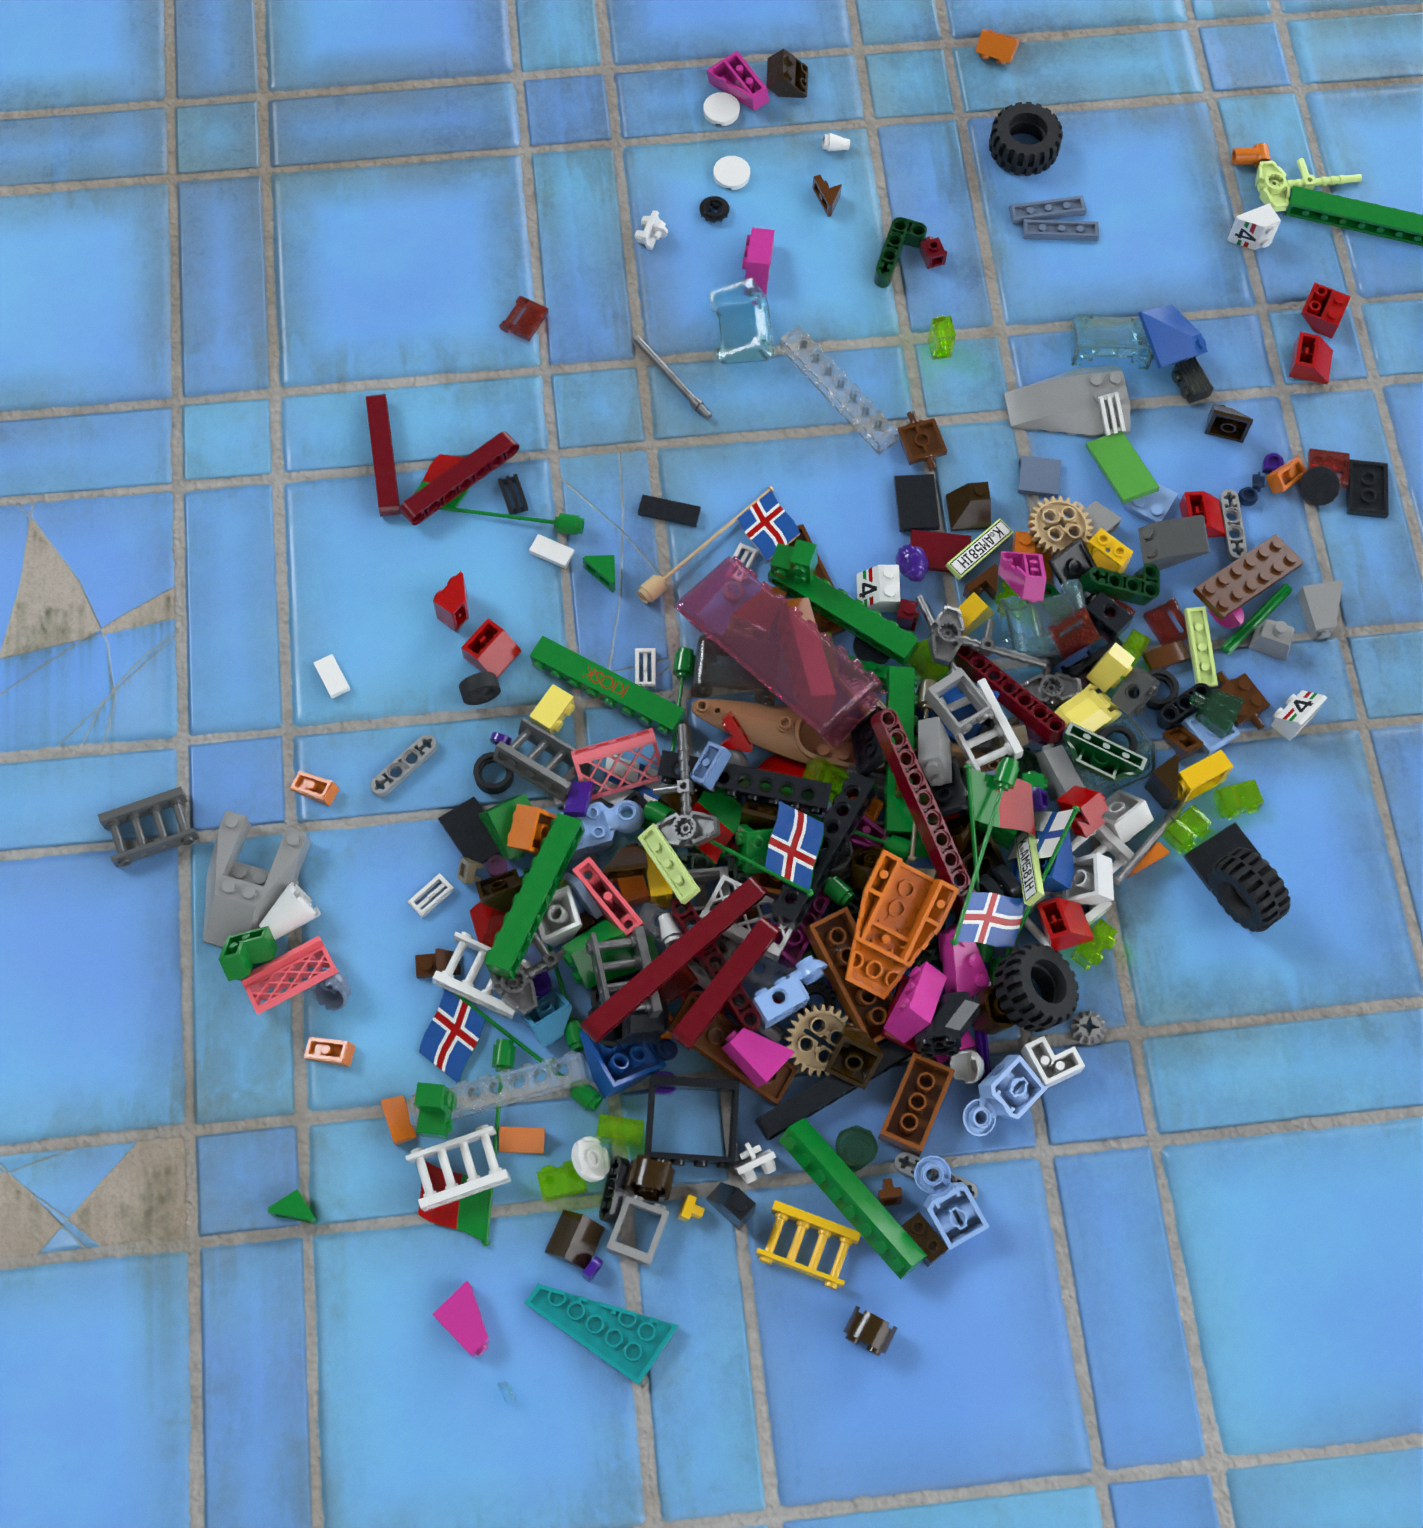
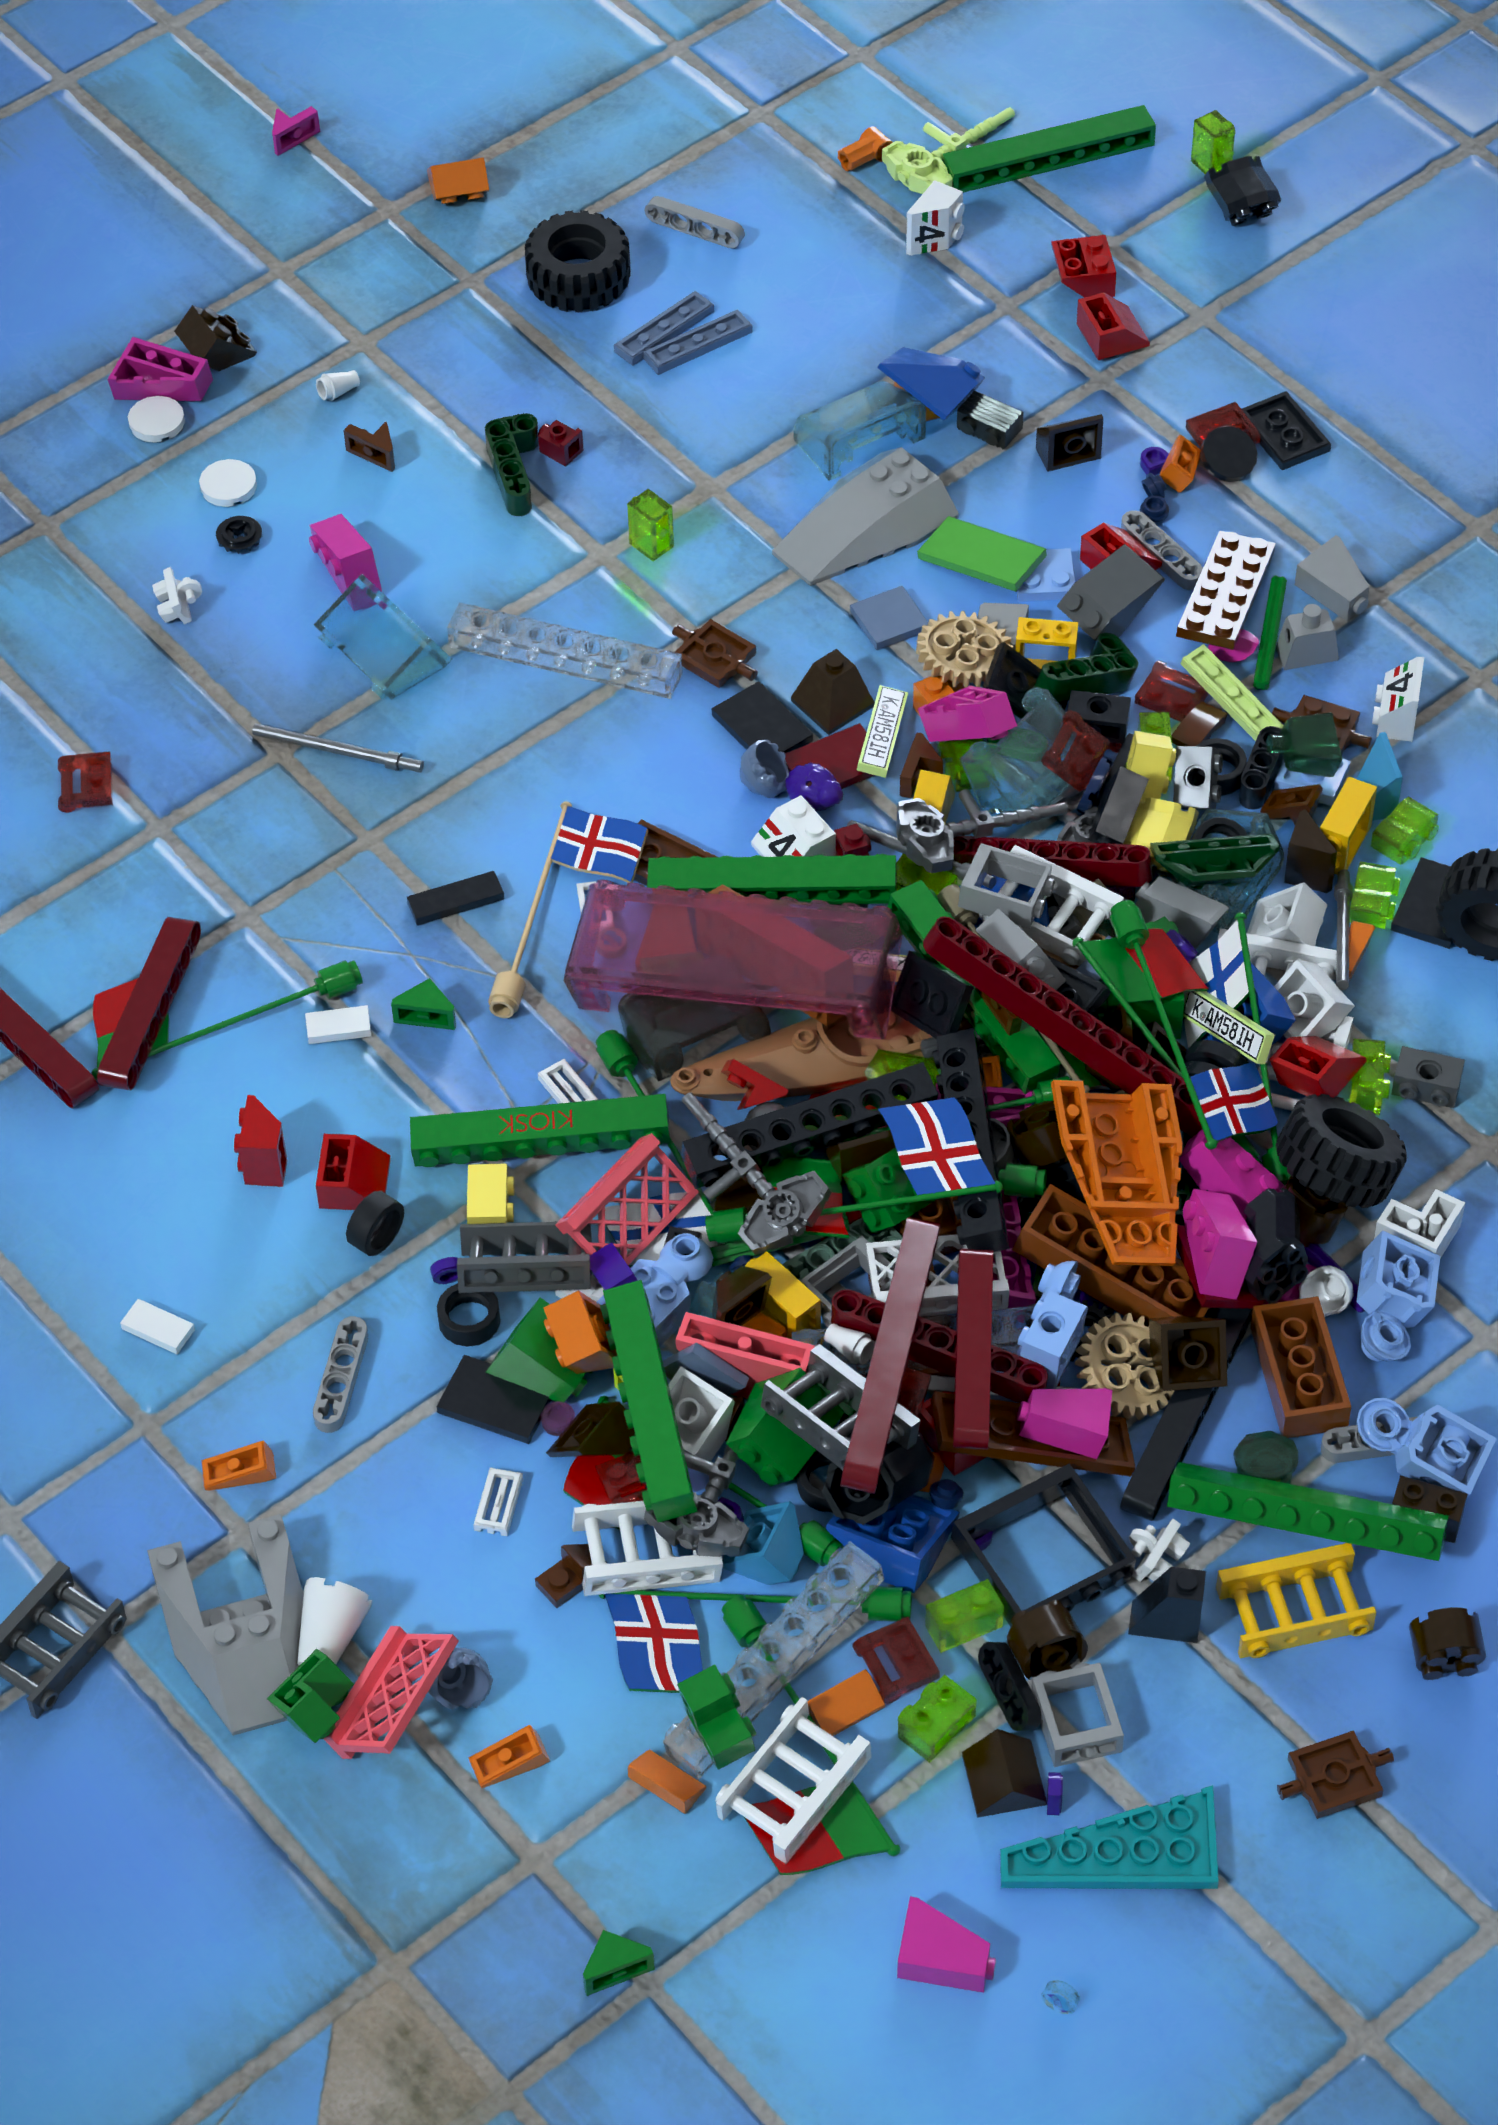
camera: 30 degrees left, 15 degrees down
dark tan tile [457,857,484,884] -> none
black tile [498,474,529,515] -> none
white tile [571,1136,610,1182] -> none
yellowish green tile [637,824,701,905] -> none
yellow tile [677,1194,705,1222] -> none
medium blue slope [689,741,732,790] -> none
green brick [770,539,818,584] -> none
reddish brown tile [877,1178,903,1206] -> none
red brick [1056,785,1109,838] -> none
light grey gear [1071,1010,1107,1046] -> none
white tile [1098,392,1126,436] -> none
none -> light grey beam [644,196,745,248]
none -> sand blue hair [740,740,789,798]
none -> clear red plate [852,1617,940,1704]
none -> black slope [1088,766,1149,844]
none -> reddish brown plate [1277,1730,1394,1819]
none -> dark azure slope [1357,732,1403,821]
none -> dark grey brick [1391,1046,1465,1108]

